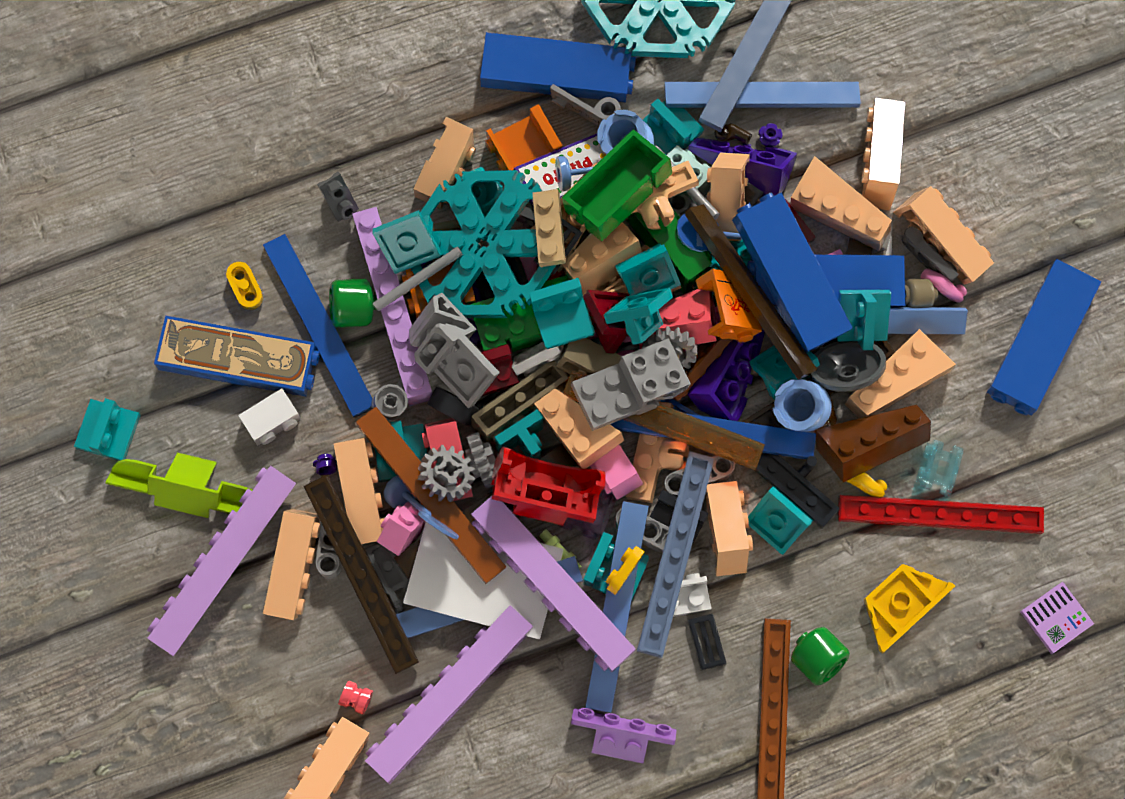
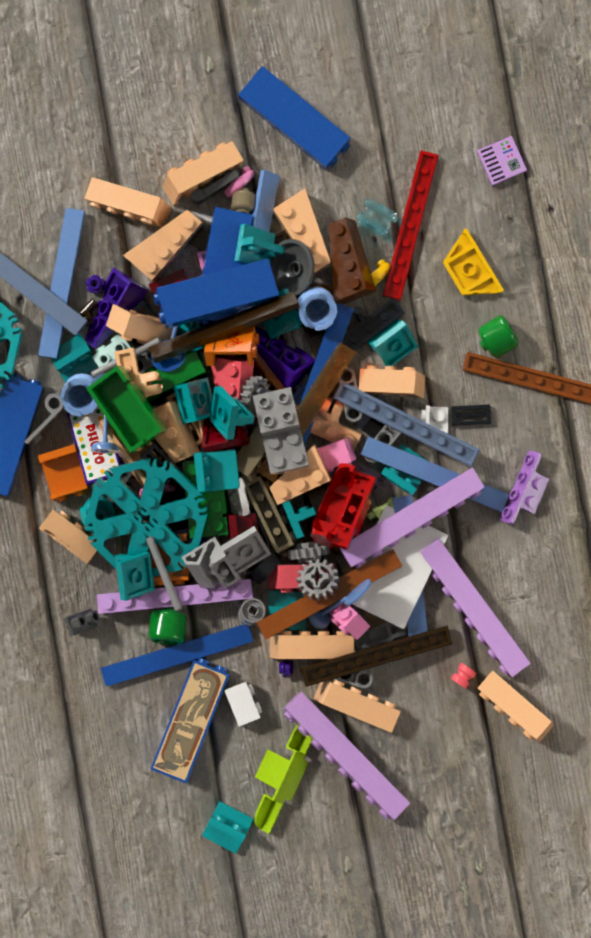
camera: 75 degrees left, 10 degrees up
yellow plate [226,262,263,310] -> none
tan plate [533,189,566,267] -> none
yellow plate [605,546,645,595] -> none

